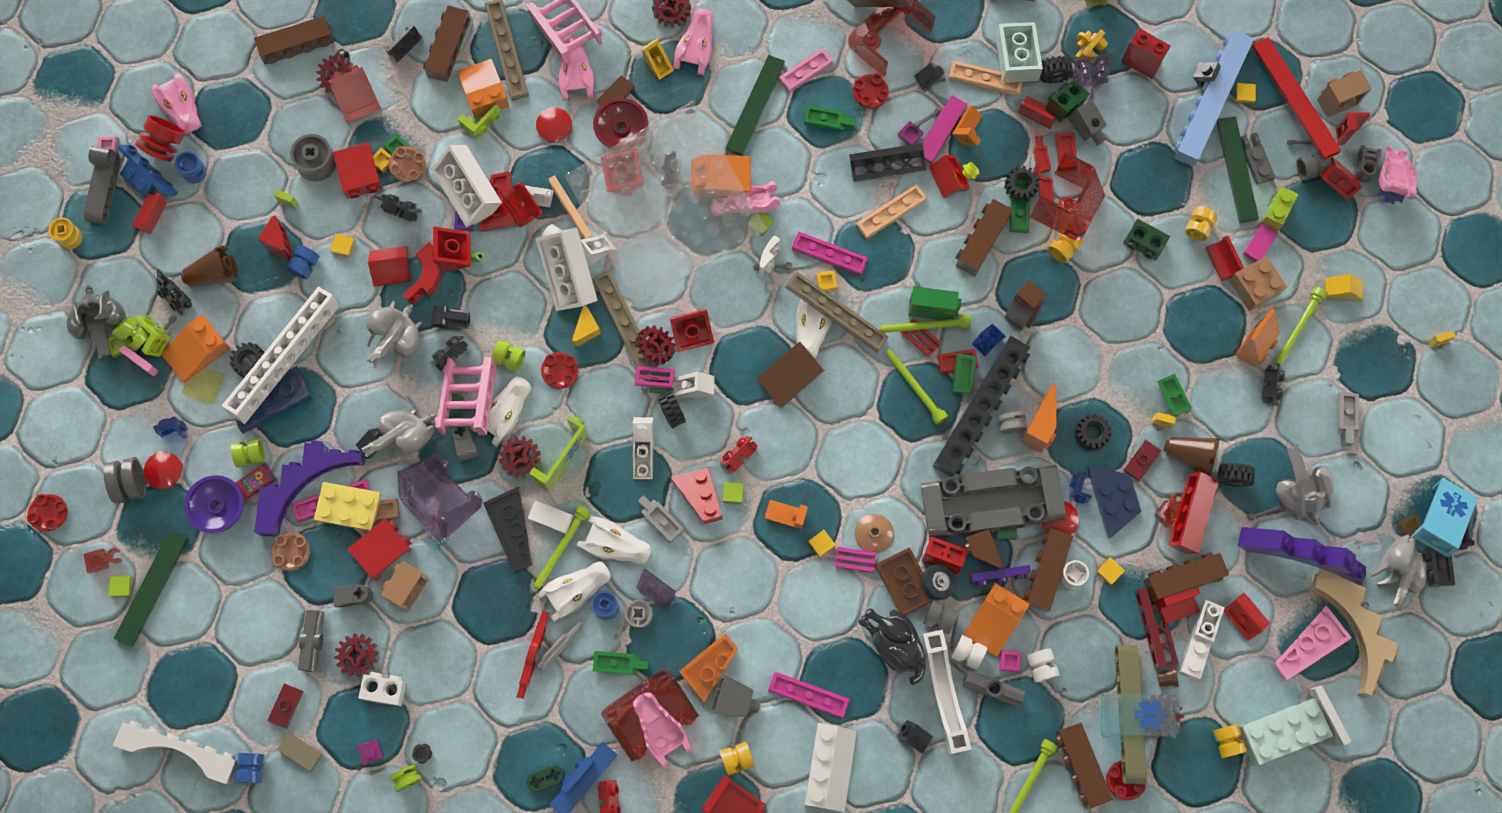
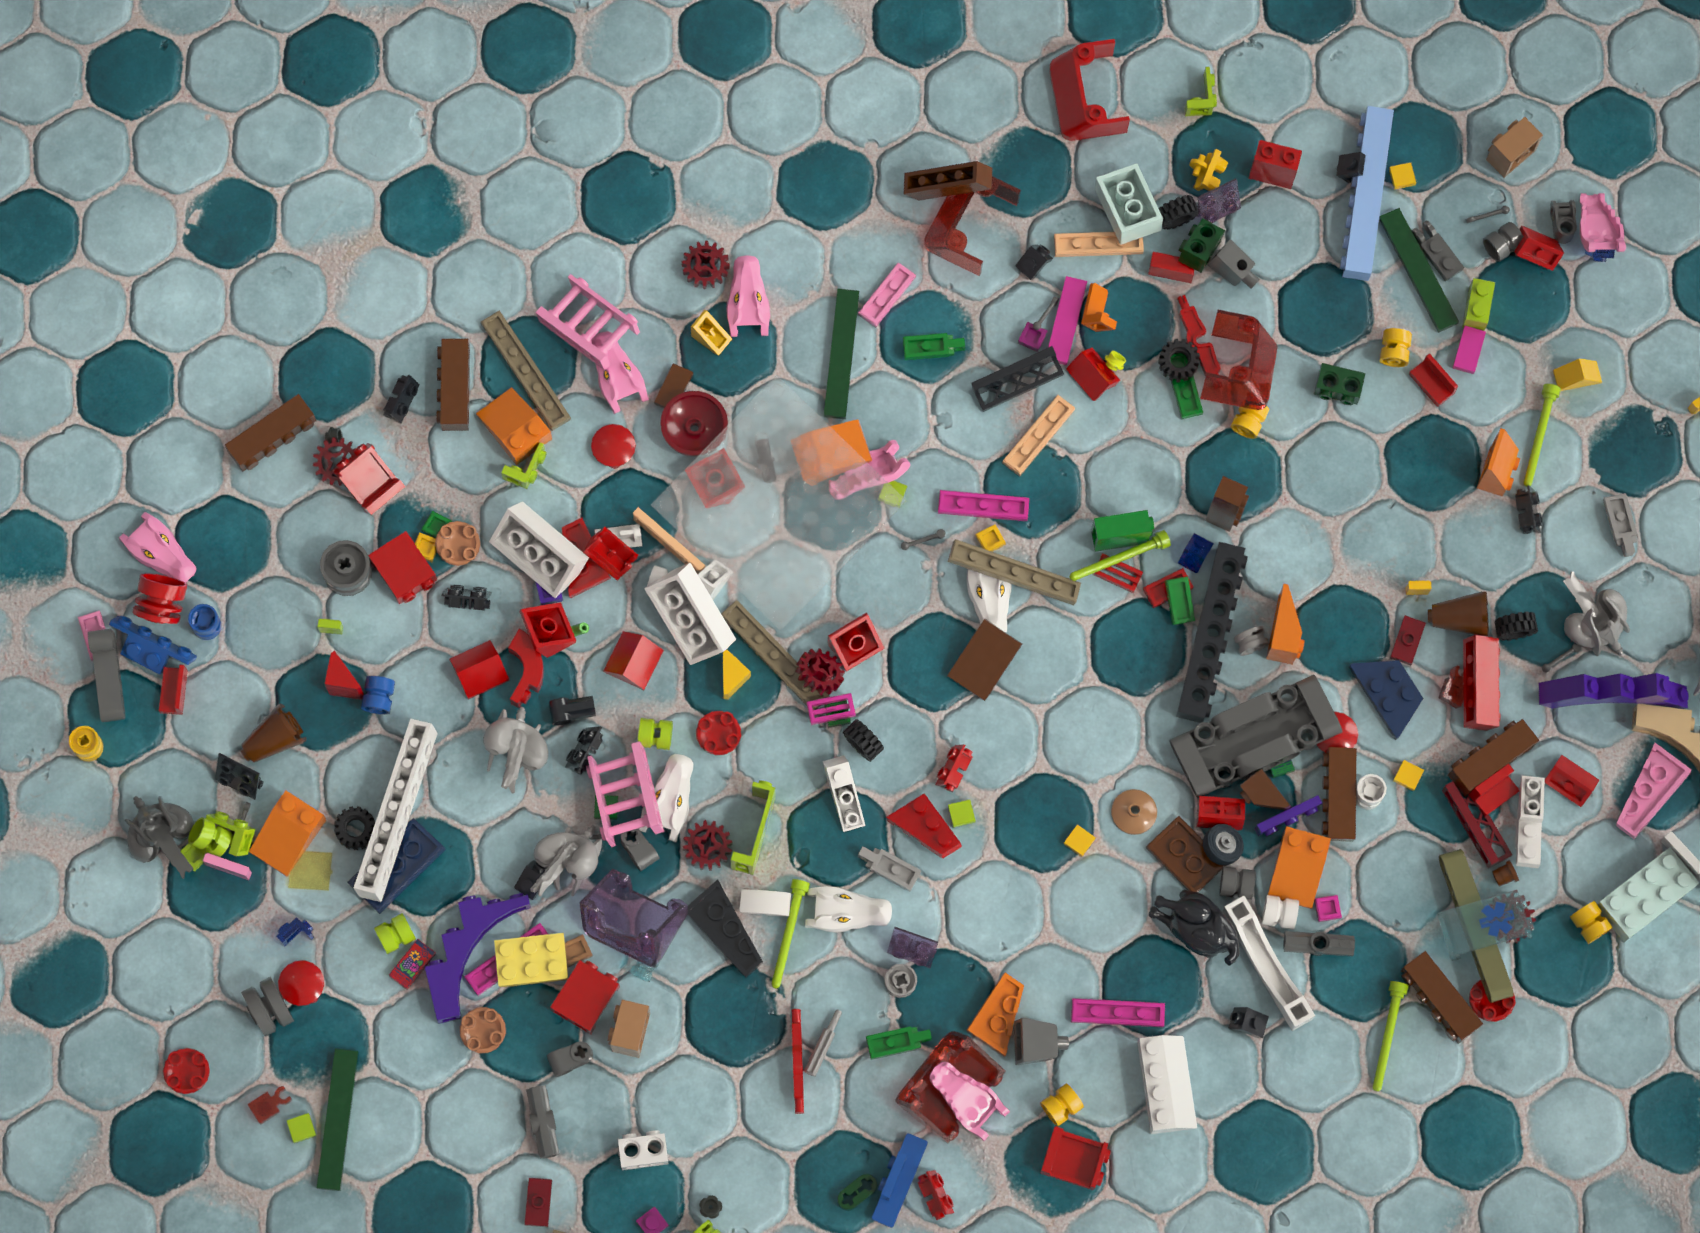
camera: 20 degrees left, 0 degrees up
dark purple dish [184,475,244,534] -> none
yellow tile [330,233,355,257] -> none
dark red gear [334,633,379,677] -> none
white animal [537,562,611,622] -> none
blue wheel [592,591,619,620] -> none
white slope [671,372,714,398] -> none
white slope [759,235,780,278] -> none
orange bracket [765,500,808,530] -> none
dark pink tile [835,547,876,573] -> none
red dish [853,73,889,109] -> none
lime piece [886,349,949,425] -> none
reddish brown brick [955,199,1013,277] -> none
white wheel [1027,648,1060,683] -> none
red tile [1055,133,1078,170] -> none
clear blue bracket [1069,471,1092,504] -> none
black tyre [1075,414,1112,451] -> none
green hinge [1157,374,1192,417] -> none
medium nougat brick [1229,256,1287,312] -> none
red tile [1251,37,1341,160] -> none
red panel [1336,112,1370,145] -> none
none -> slope [603,631,664,691]

